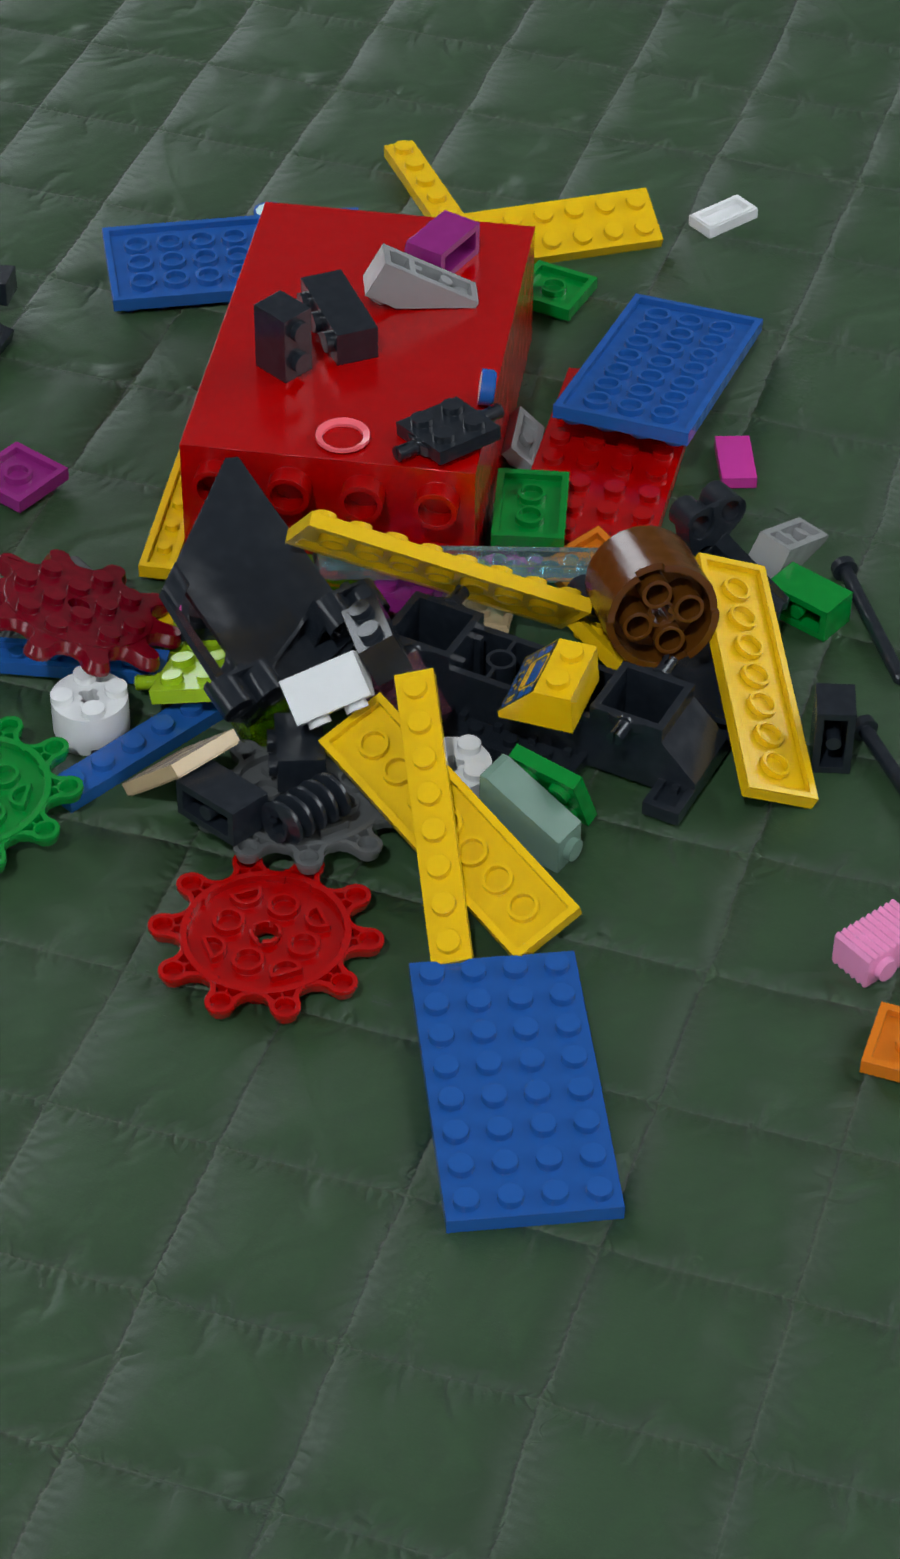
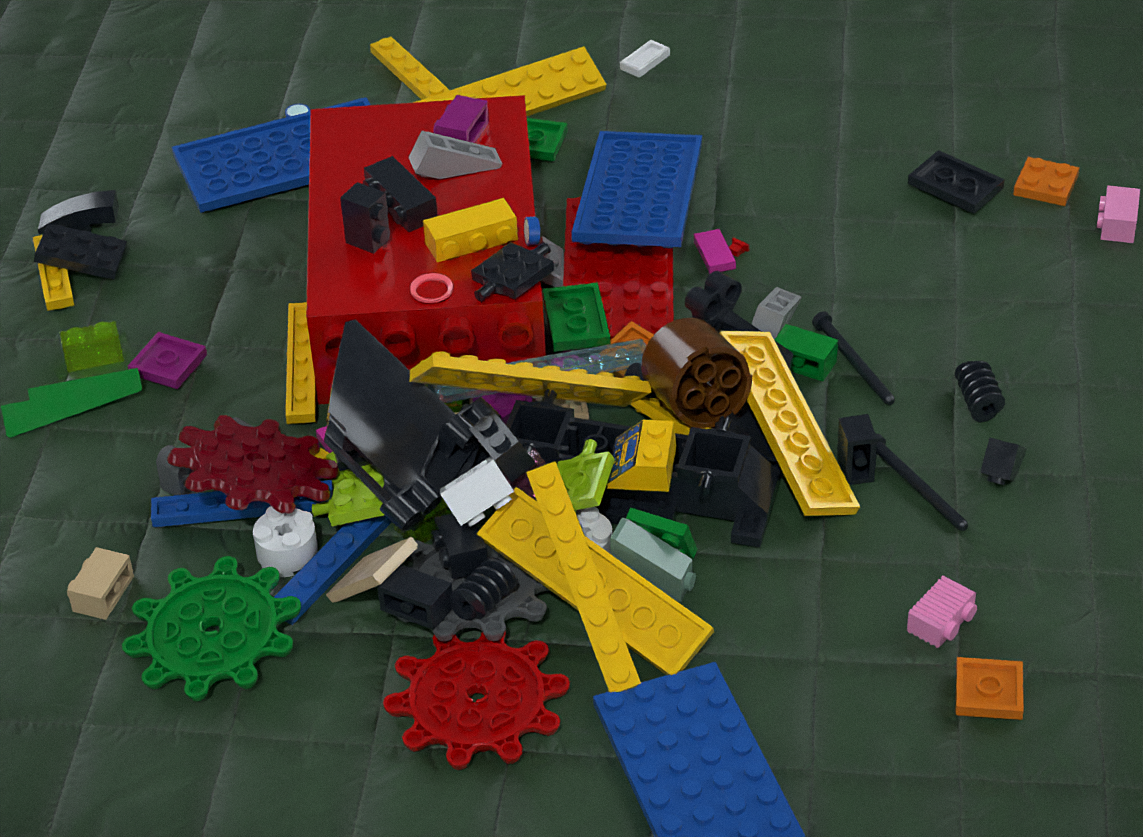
camera: 10 degrees left, 0 degrees up
none -> yellow brick [423,198,518,263]
none -> lime plate [557,439,615,512]
none -> red piece [729,237,749,257]

